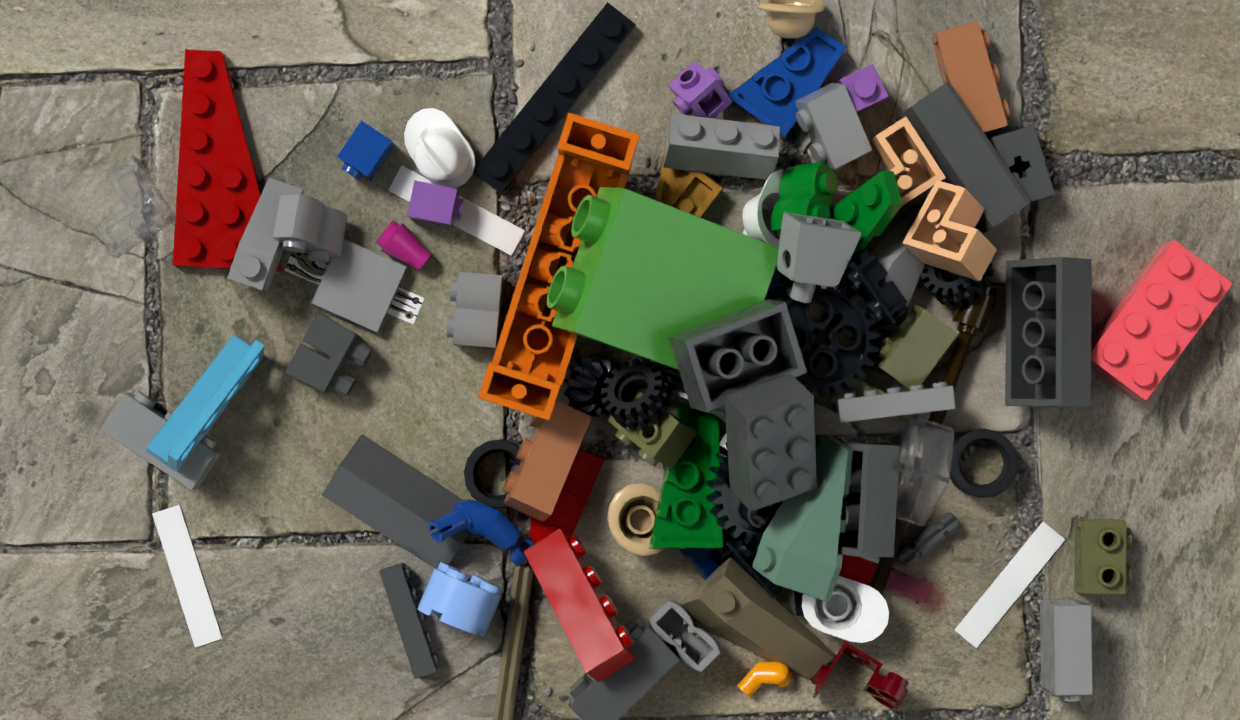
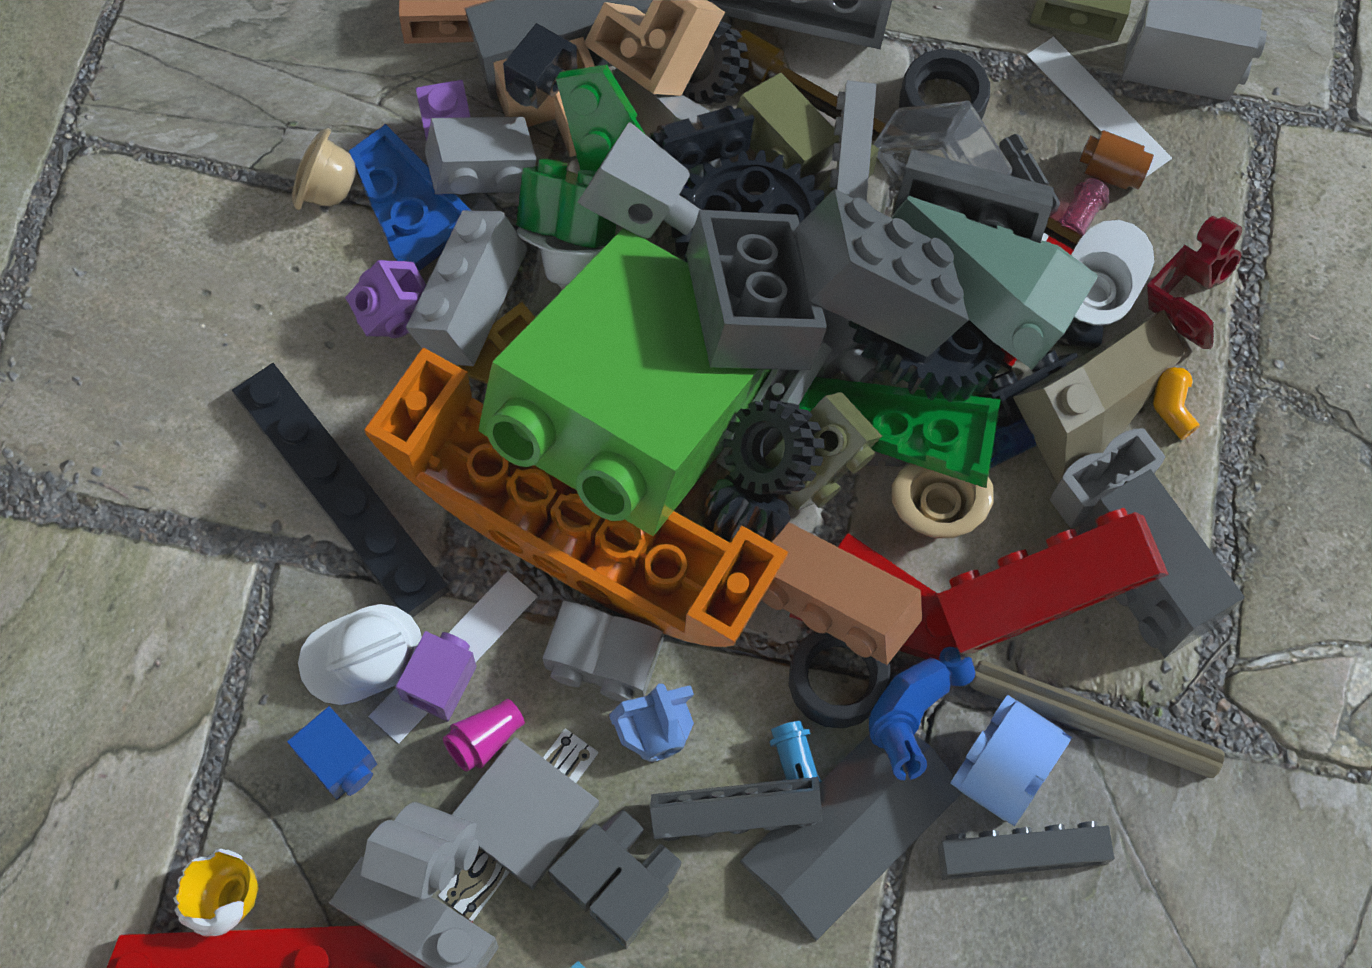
camera: 80 degrees left, 20 degrees down
none -> yellow hair [173,849,259,936]
none -> black brick [503,23,577,109]
none -> medium blue piece [609,684,694,762]
none -> dark grey piece [650,777,823,841]
none -> dark azure pin [769,721,821,783]
none -> dark orange brick [1079,130,1154,190]

